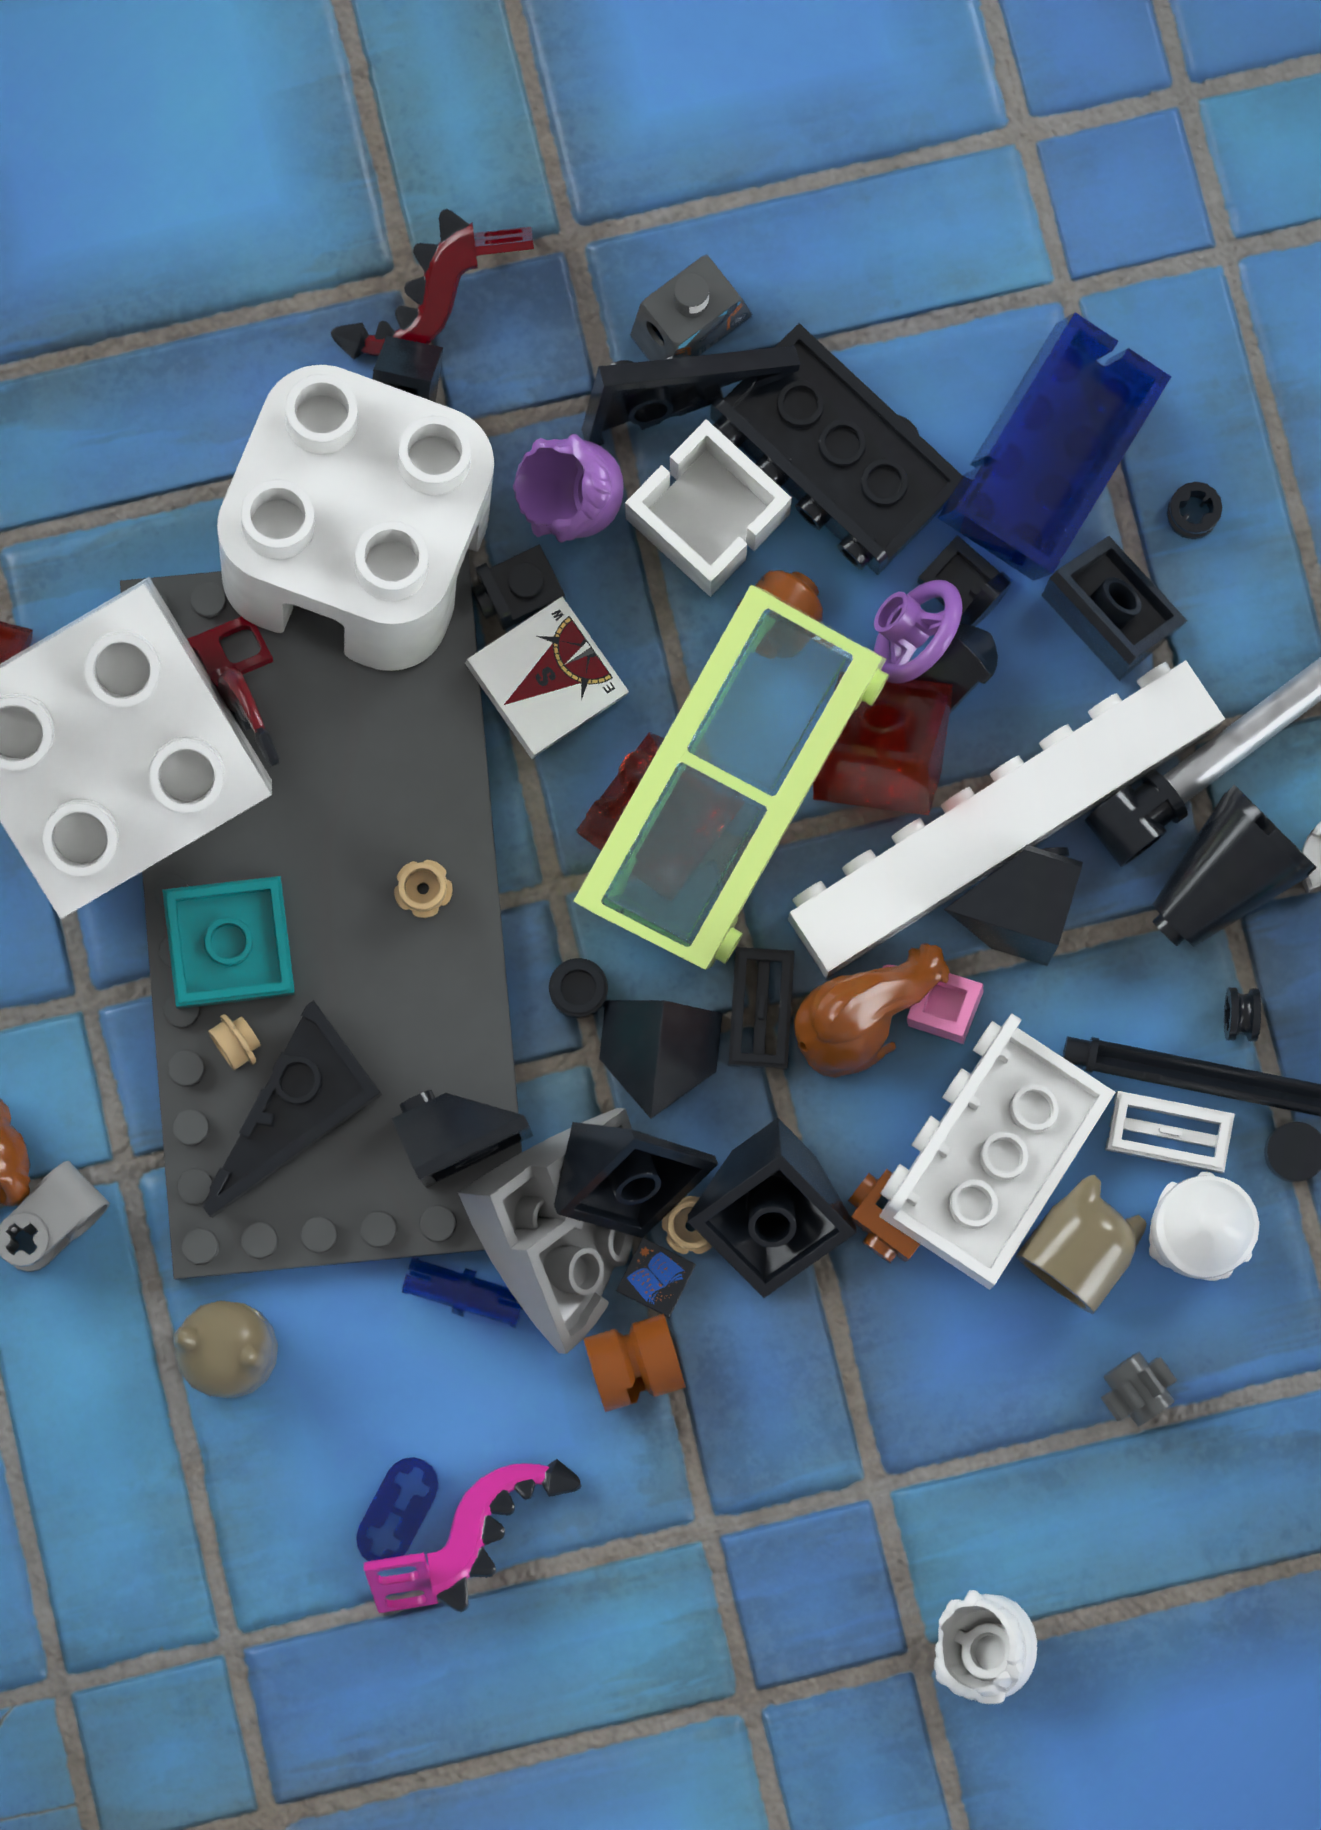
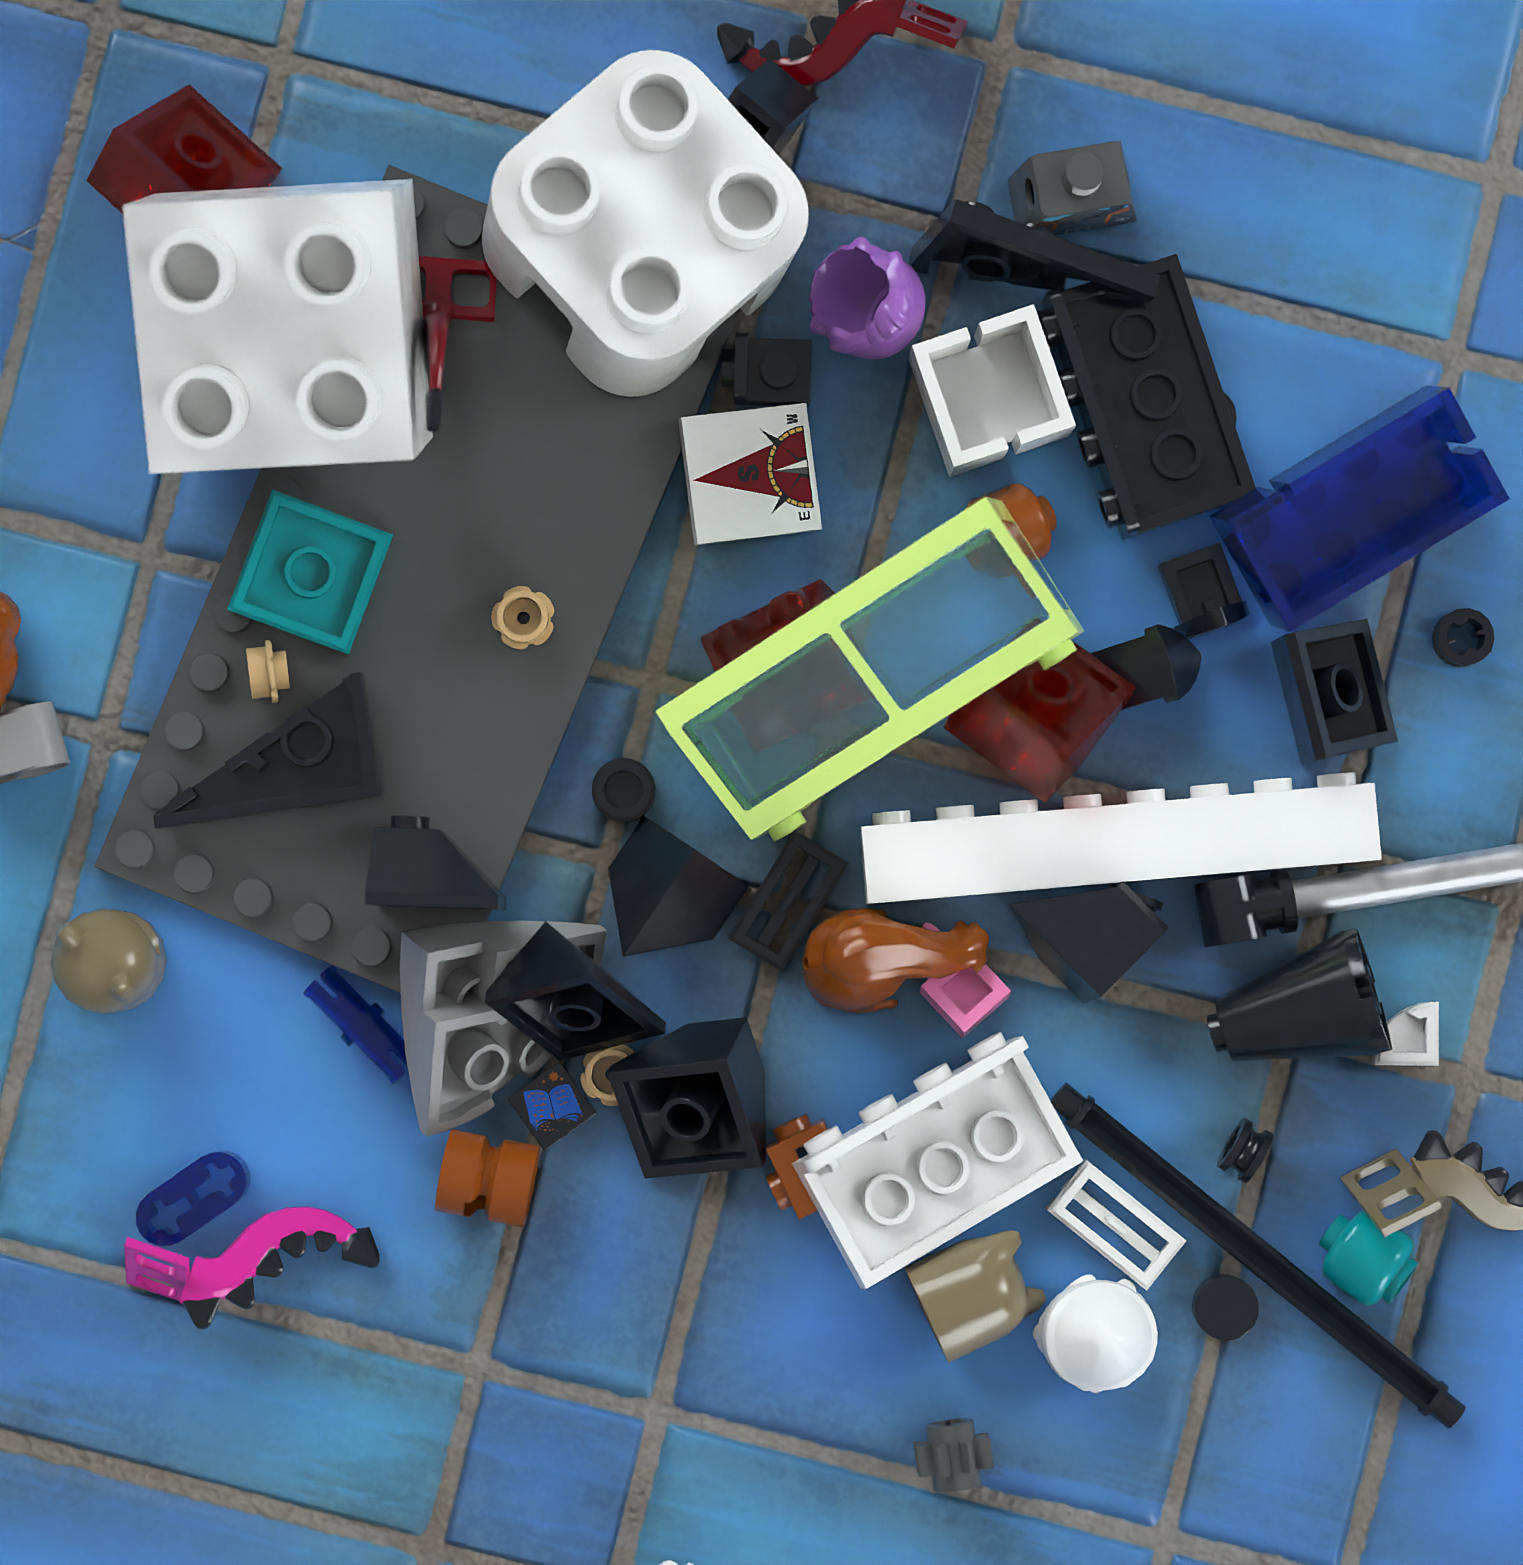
camera: 20 degrees right, 5 degrees up
medium lavender piece [874,580,963,683] -> none

